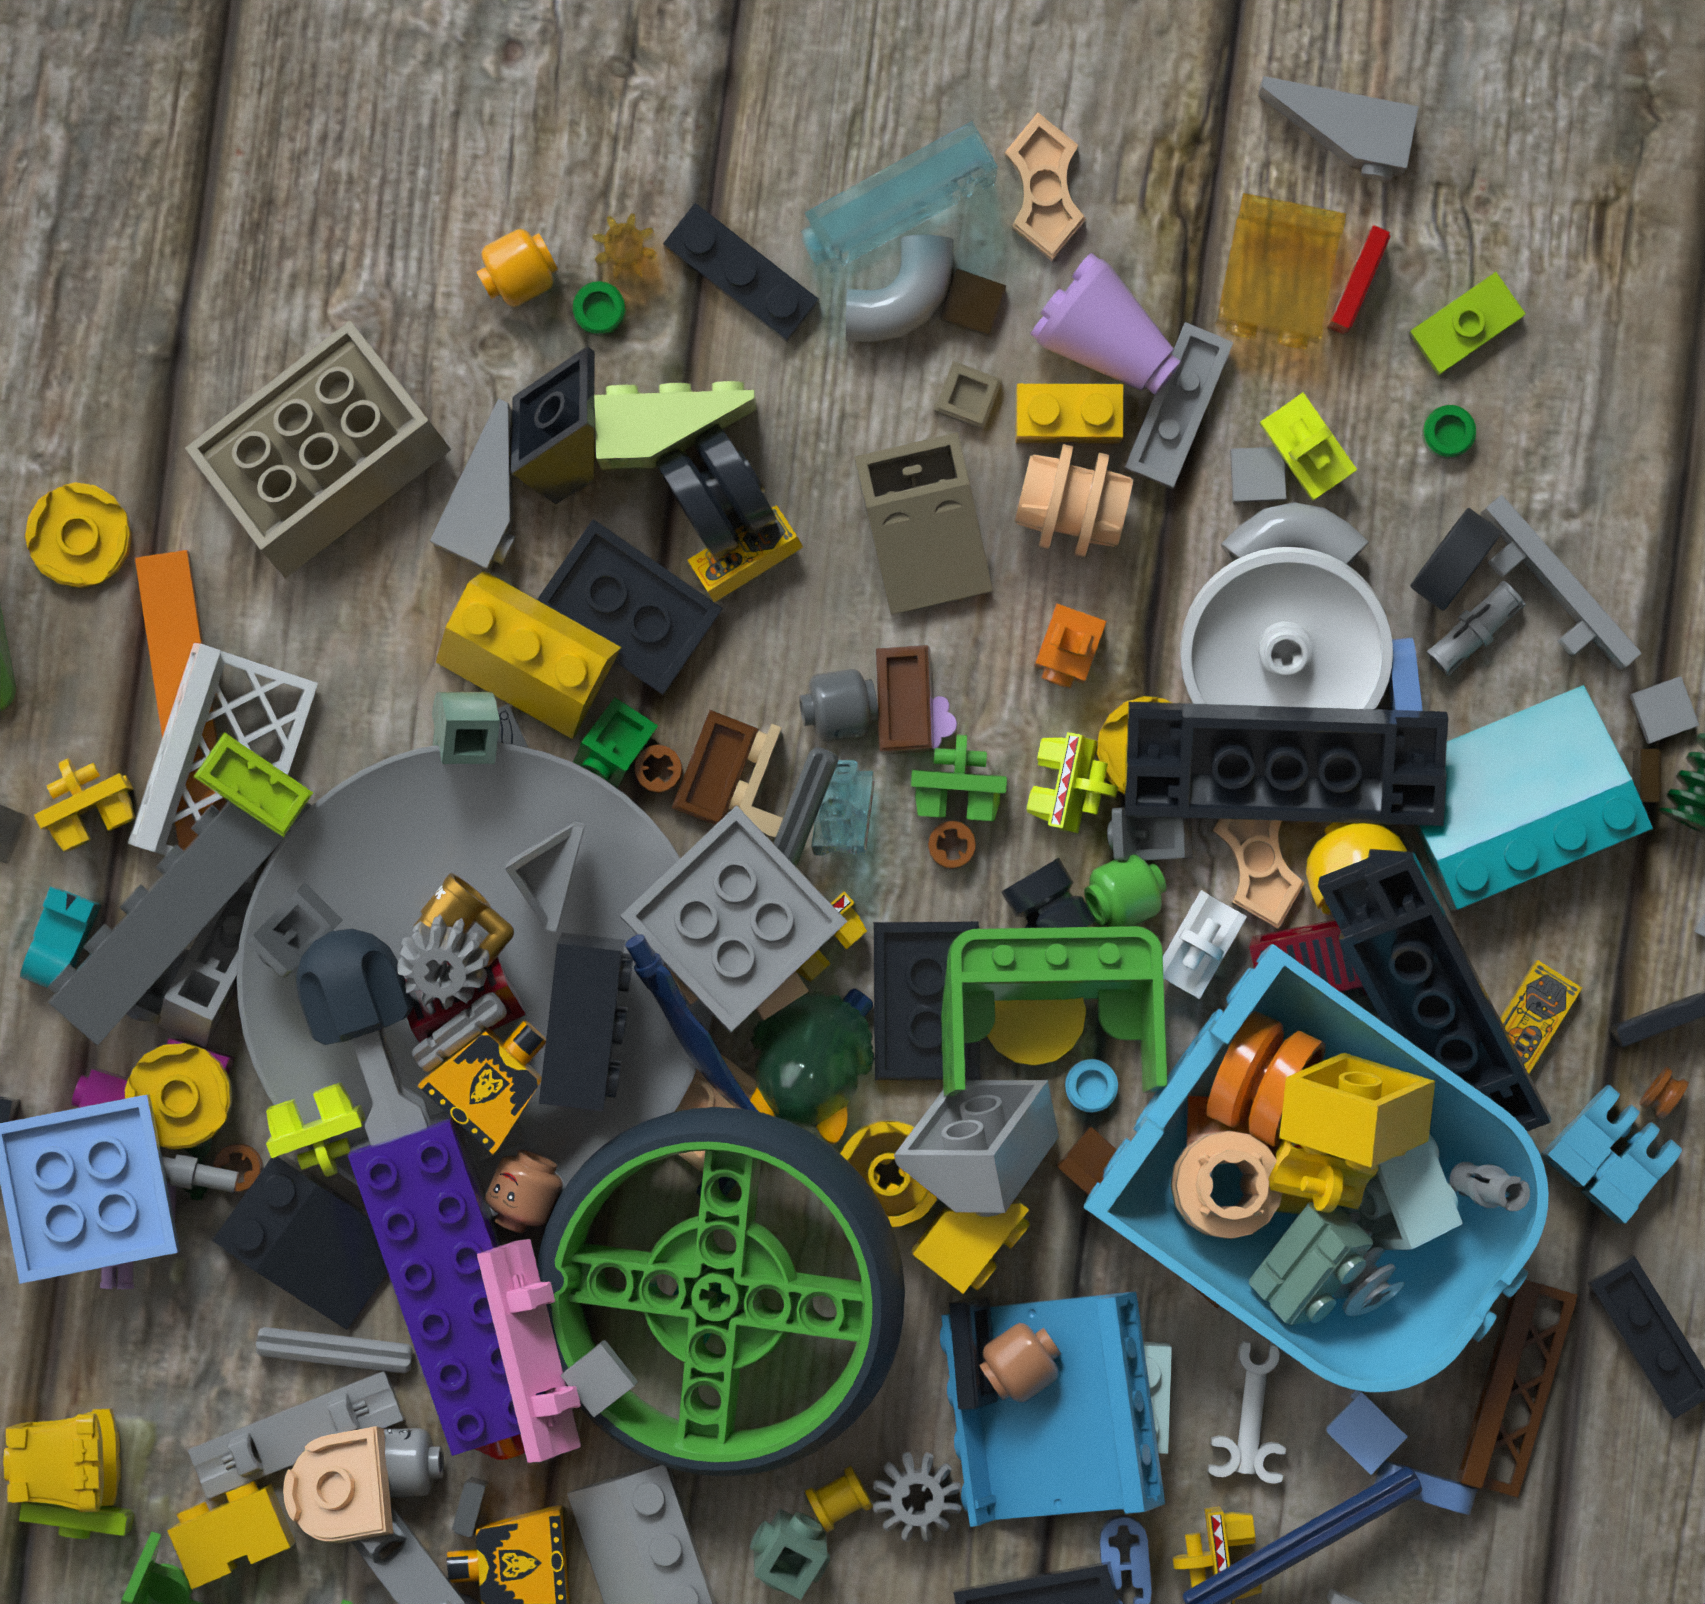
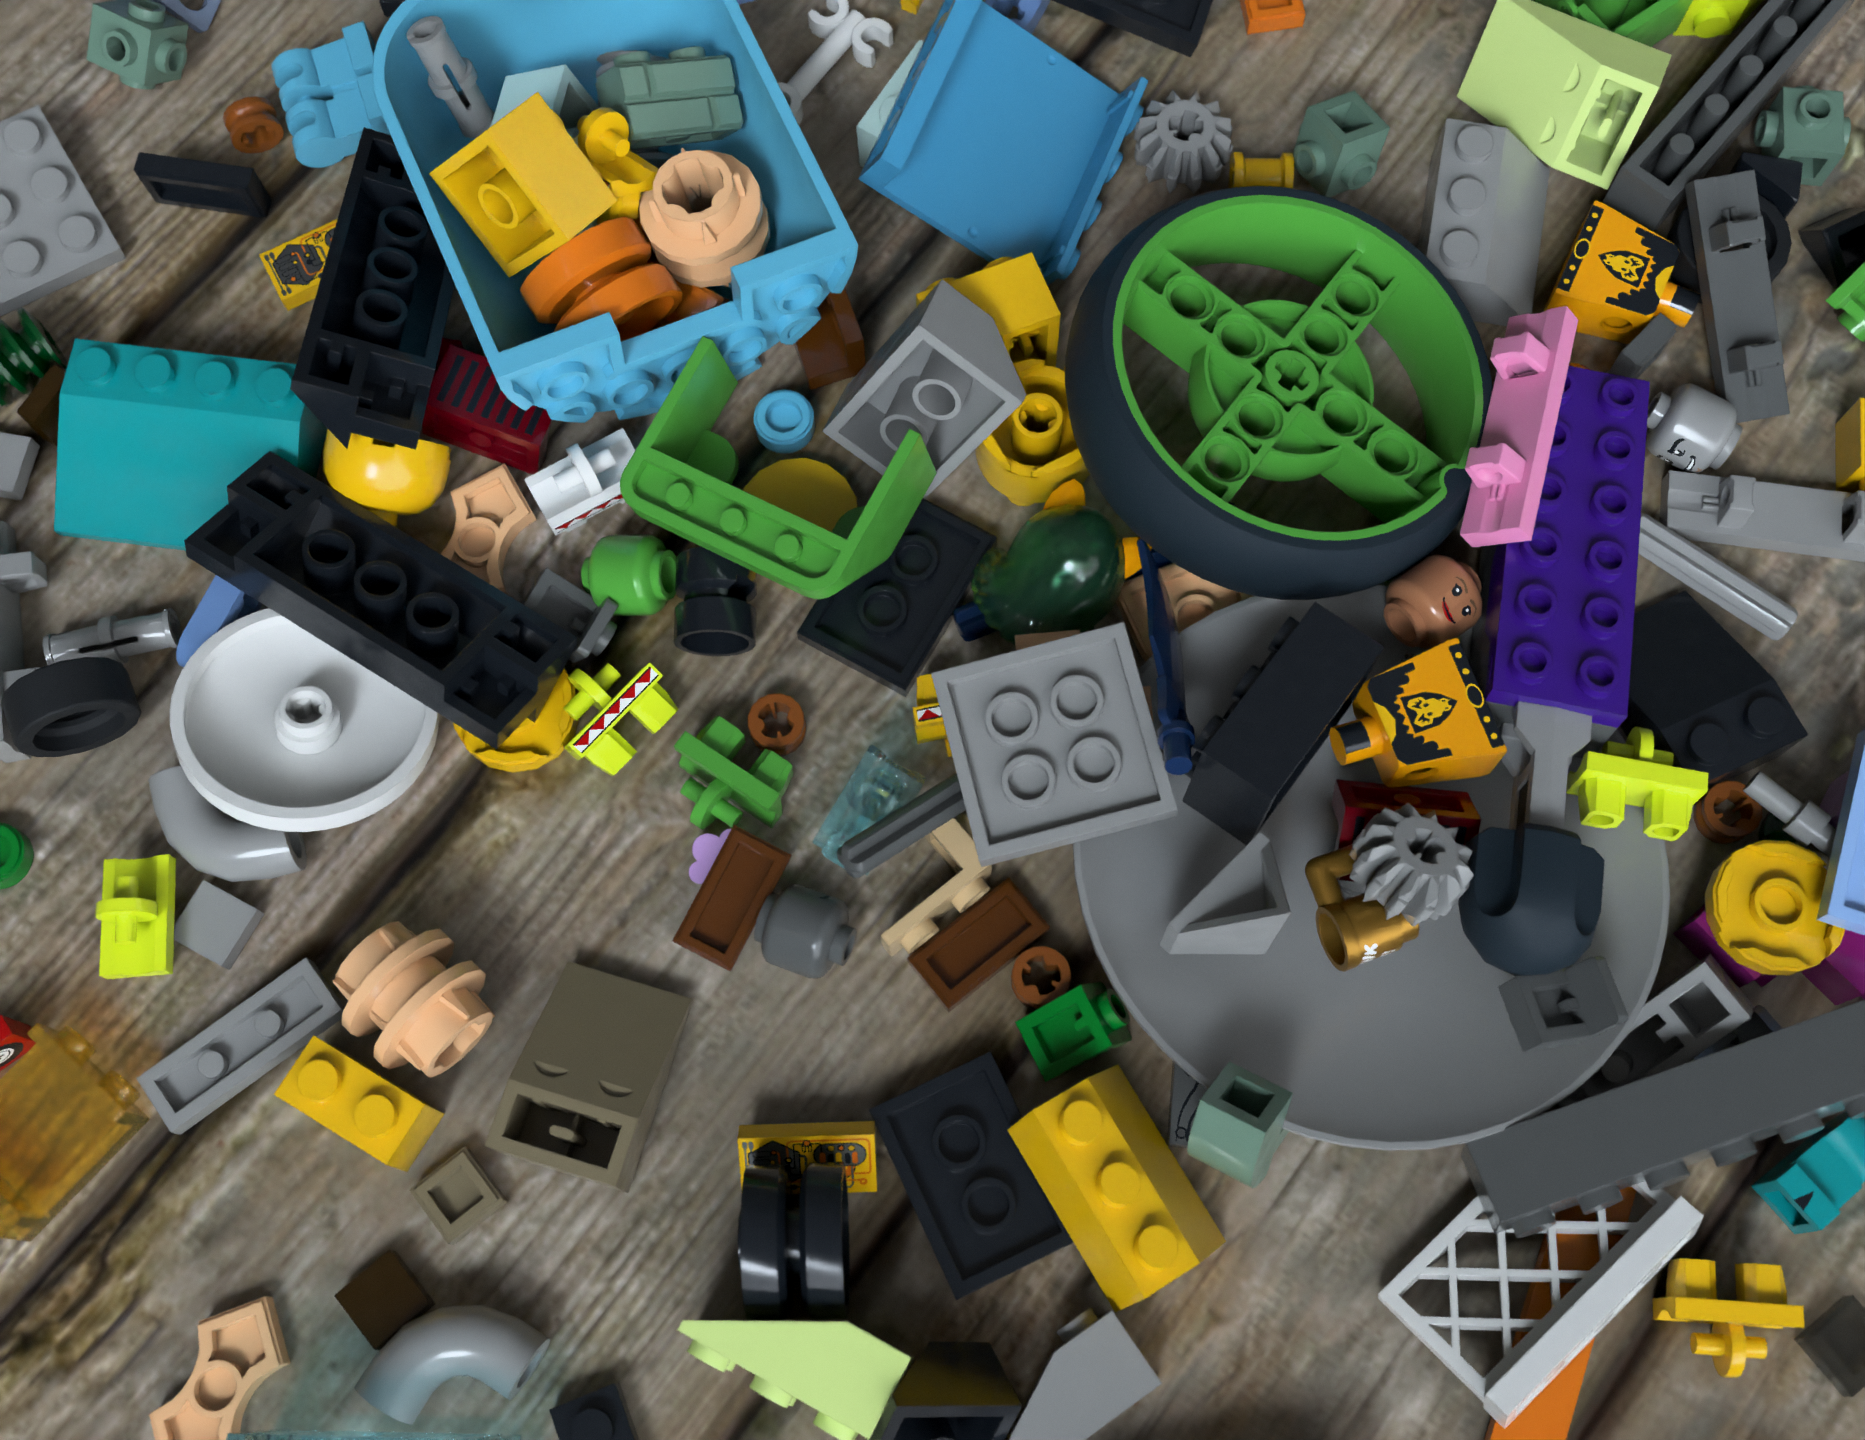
camera: 150 degrees left, 15 degrees down
lime plate [194,732,313,837] -> none
light nougat tile [283,1426,393,1543] -> none
light grey axle [412,992,507,1072] -> none
light grey tile [560,1340,638,1417] -> none
black tile [949,1297,998,1409] -> none
nougat head [979,1323,1061,1403] -> none
lavender cone [1030,253,1181,395] -> none
orange brick [1034,603,1107,689] -> none

